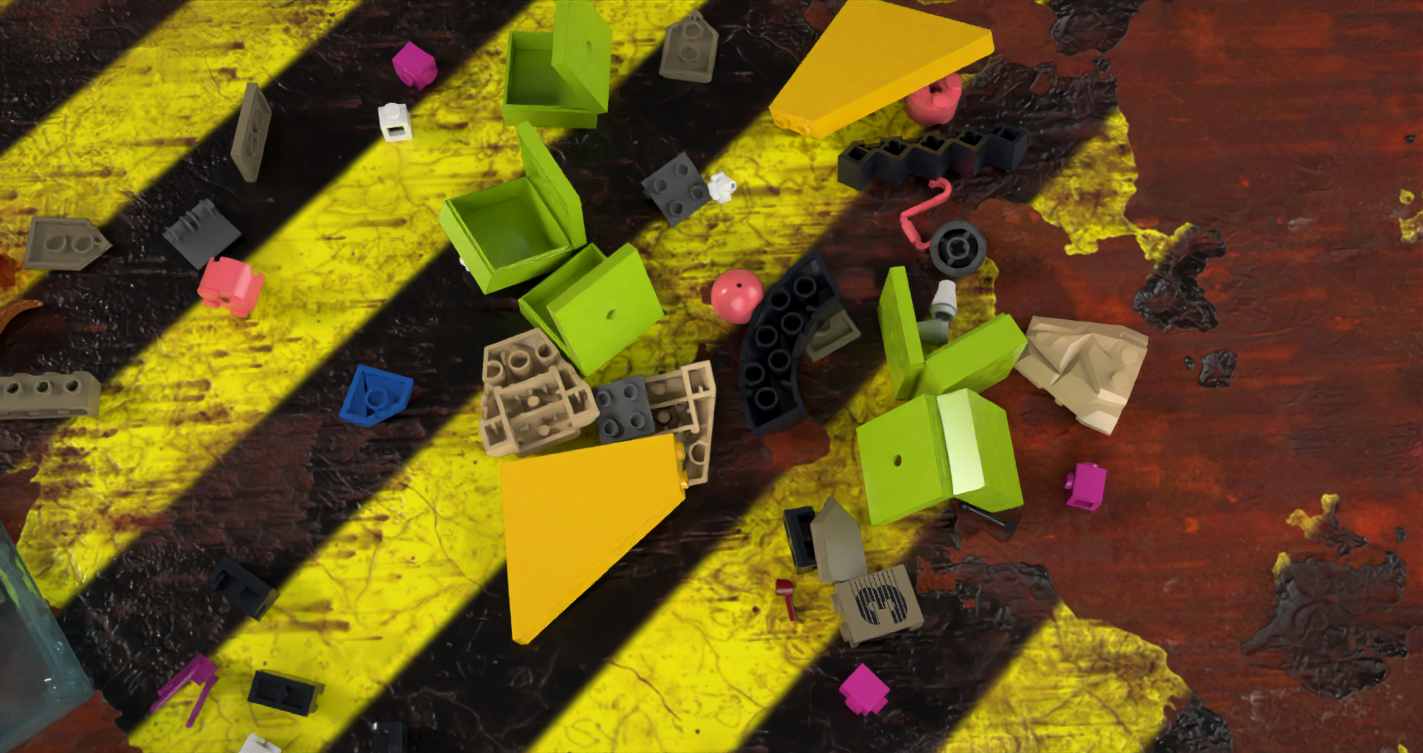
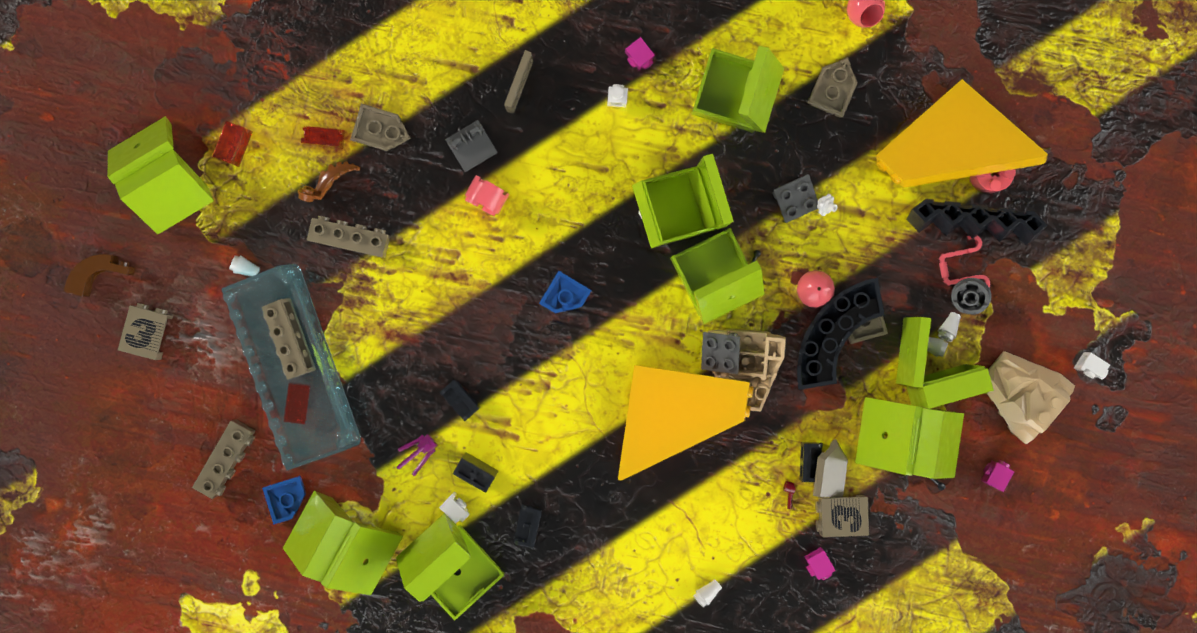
camera: 15 degrees right, 20 degrees up
tan wedge [479,327,600,458] -> none
none -> white brick [1074,352,1110,380]

